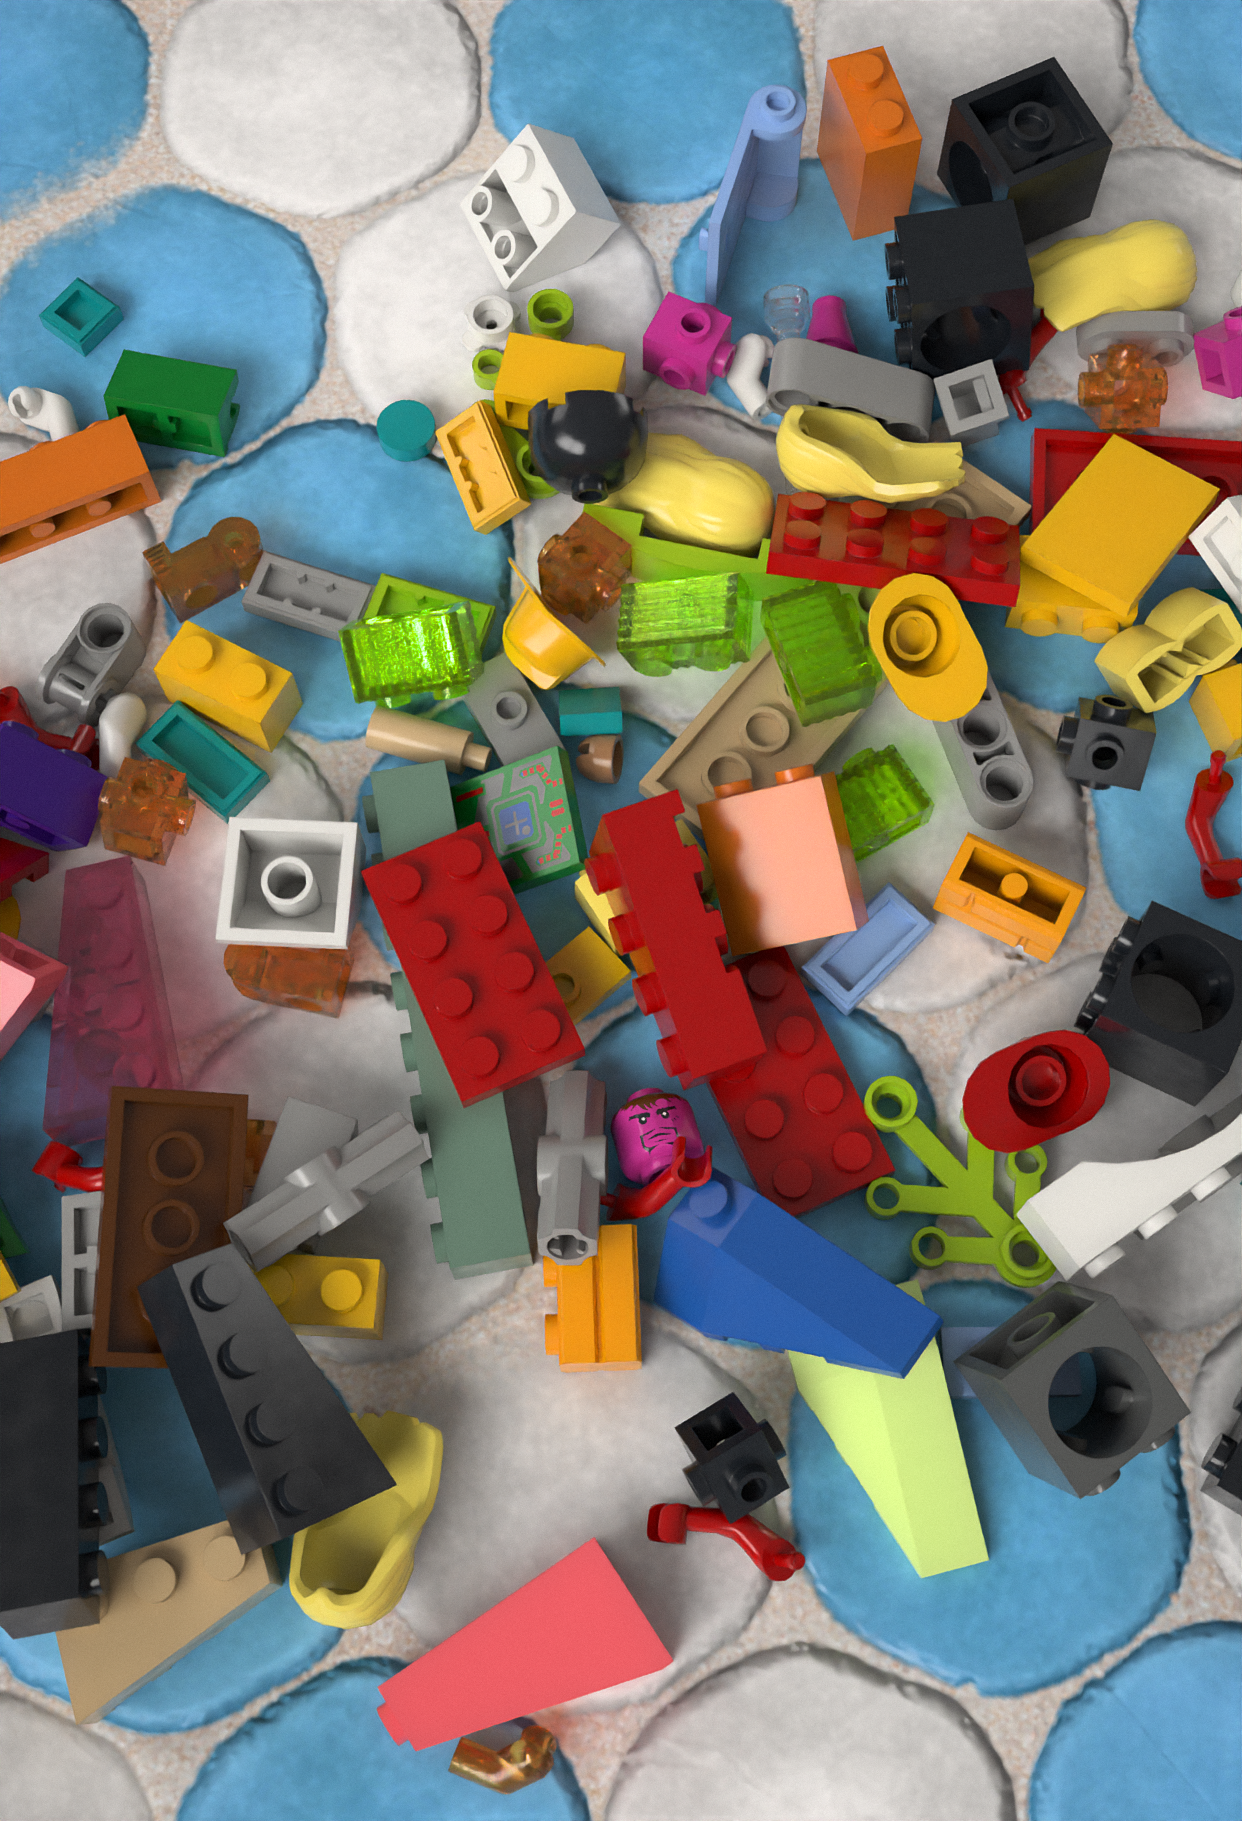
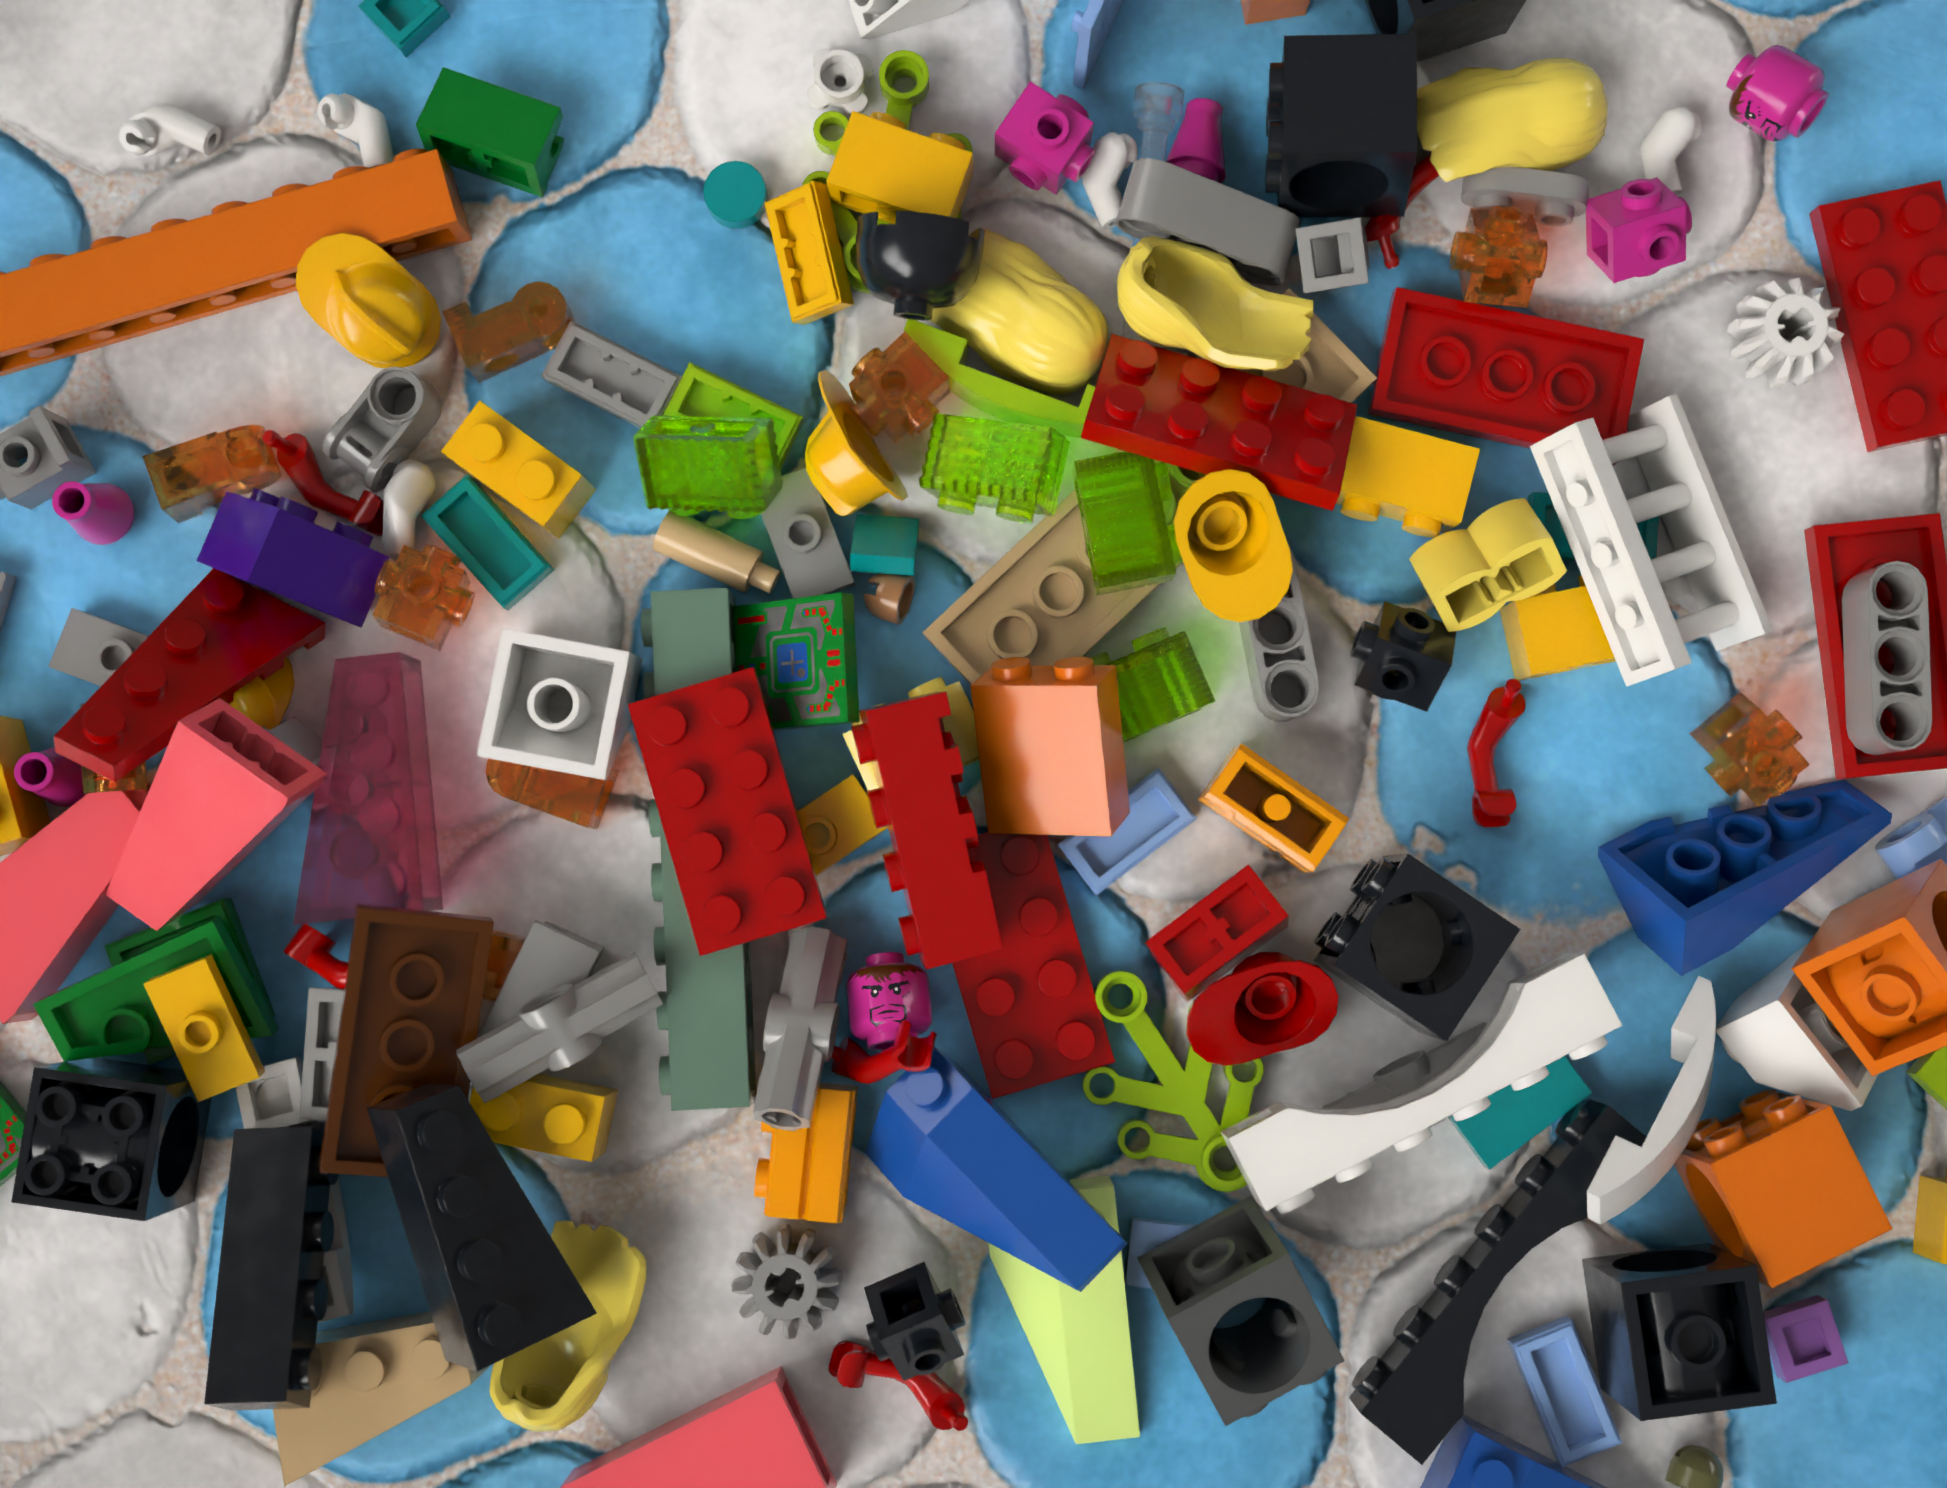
camera: 10 degrees right, 15 degrees up
yellow tile [1020,434,1220,618] -> none
none -> yellow piece [296,233,441,368]
none -> light grey gear [731,1224,843,1339]
none -> red hinge [1145,864,1289,1002]

